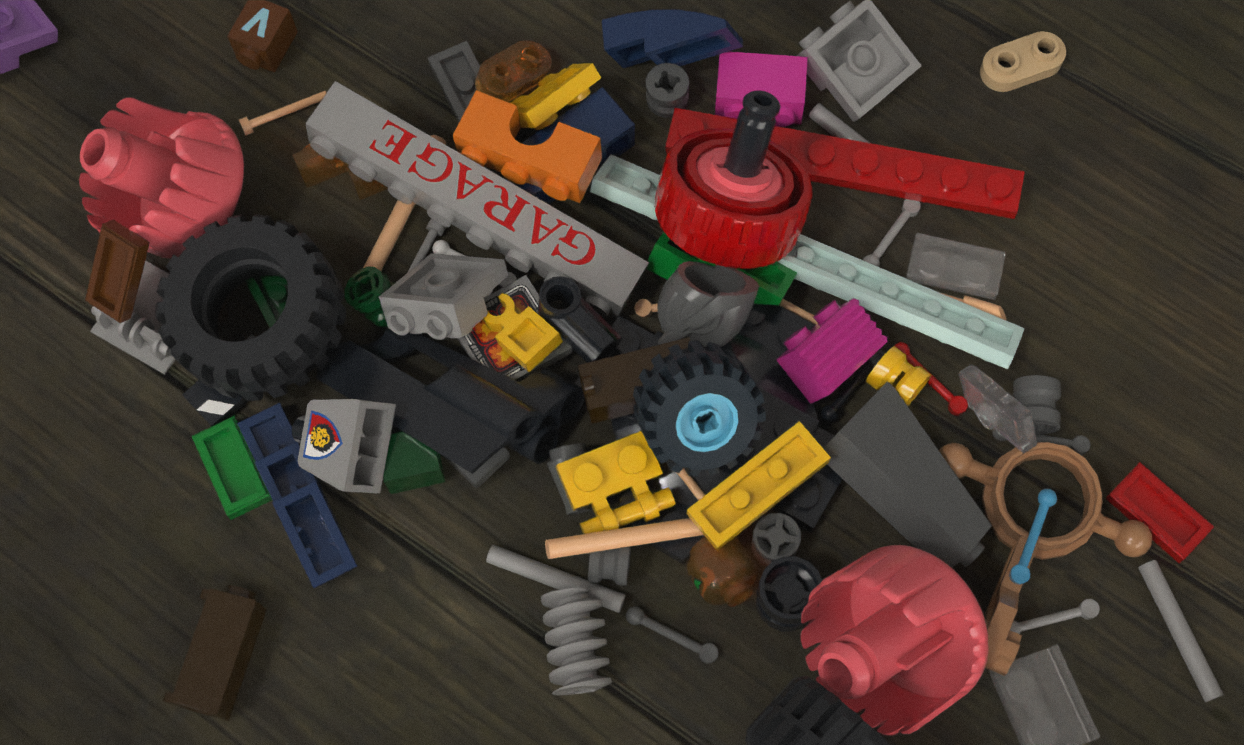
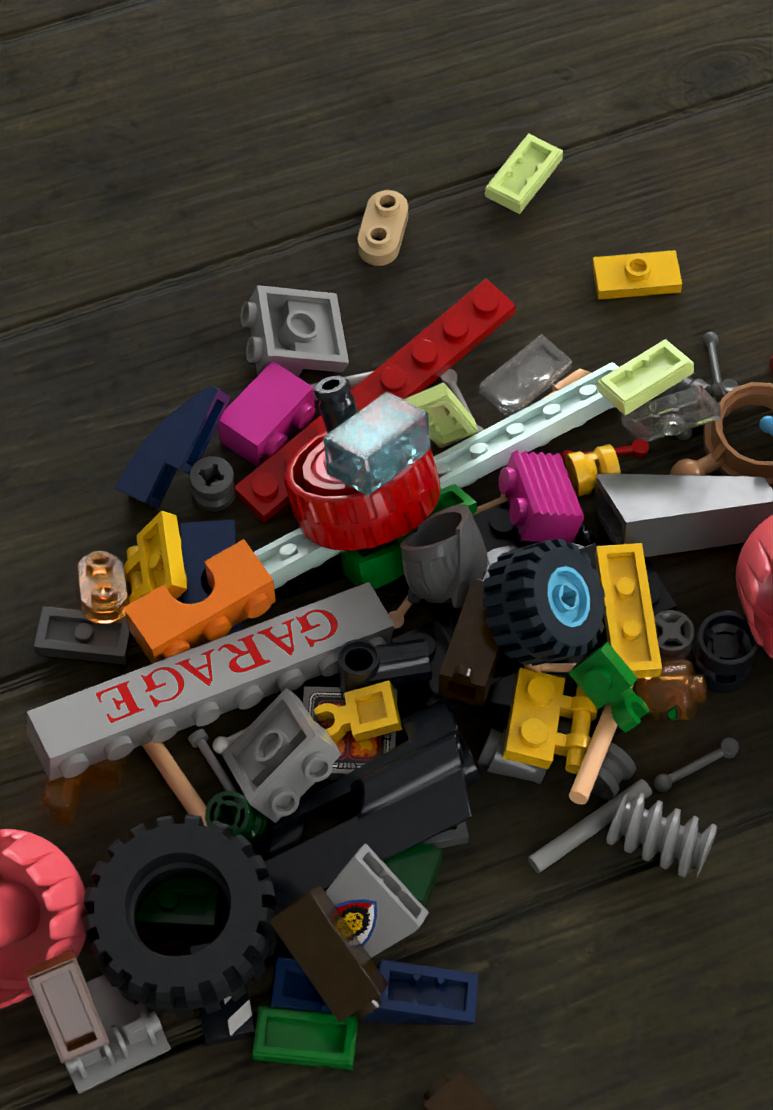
camera: 60 degrees left, 10 degrees down
none -> dark brown brick [269,884,388,1023]
none -> clear light blue brick [323,392,431,496]
none -> yellowish green plate [404,382,478,449]
none -> yellowish green plate [485,133,563,214]
none -> green plate [569,642,650,732]
none -> yellow plate [592,250,682,300]
none -> yellowish green plate [597,339,694,415]
none -> dark grey hinge [702,332,726,401]

